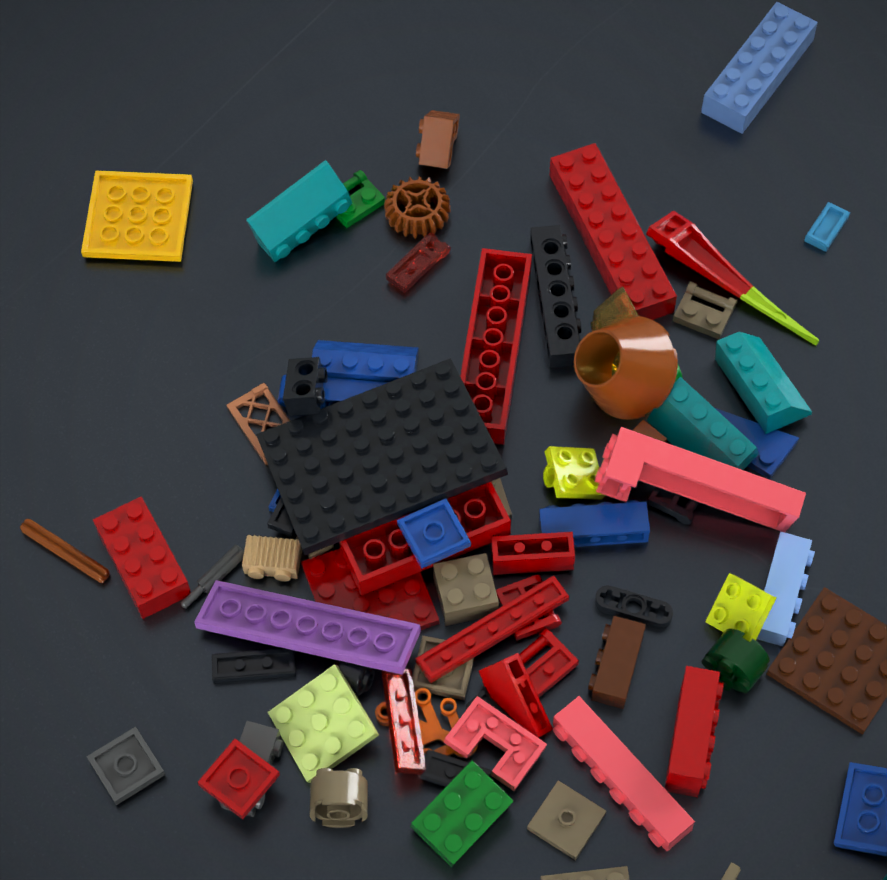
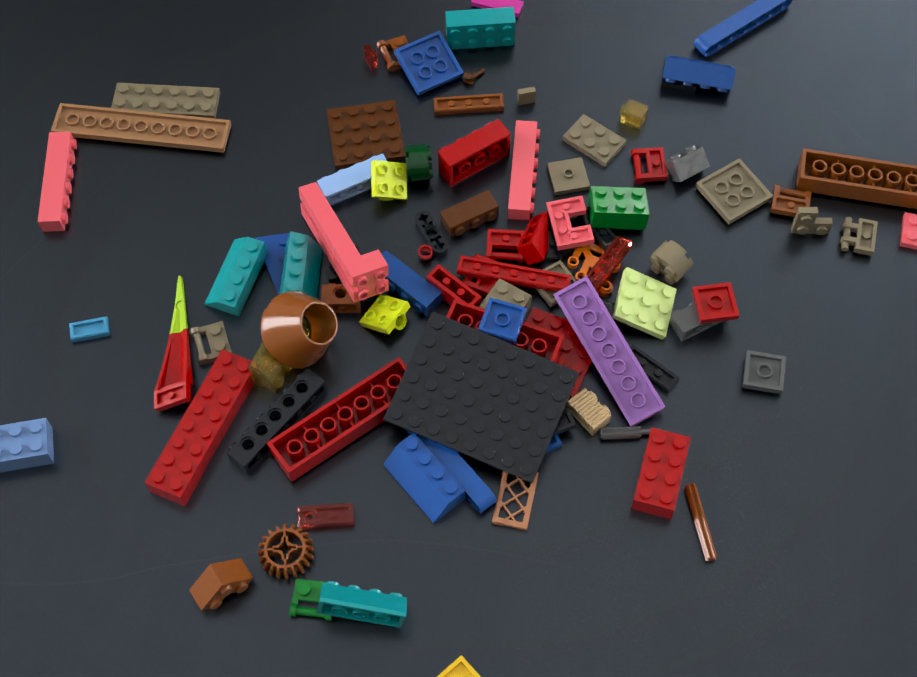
camera: 135 degrees left, 0 degrees up
black brick [283,357,328,416] -> none
none -> red hinge [418,244,433,261]
none -> dark orange tile [433,93,504,115]
none -> reddish brown hand [463,68,485,85]

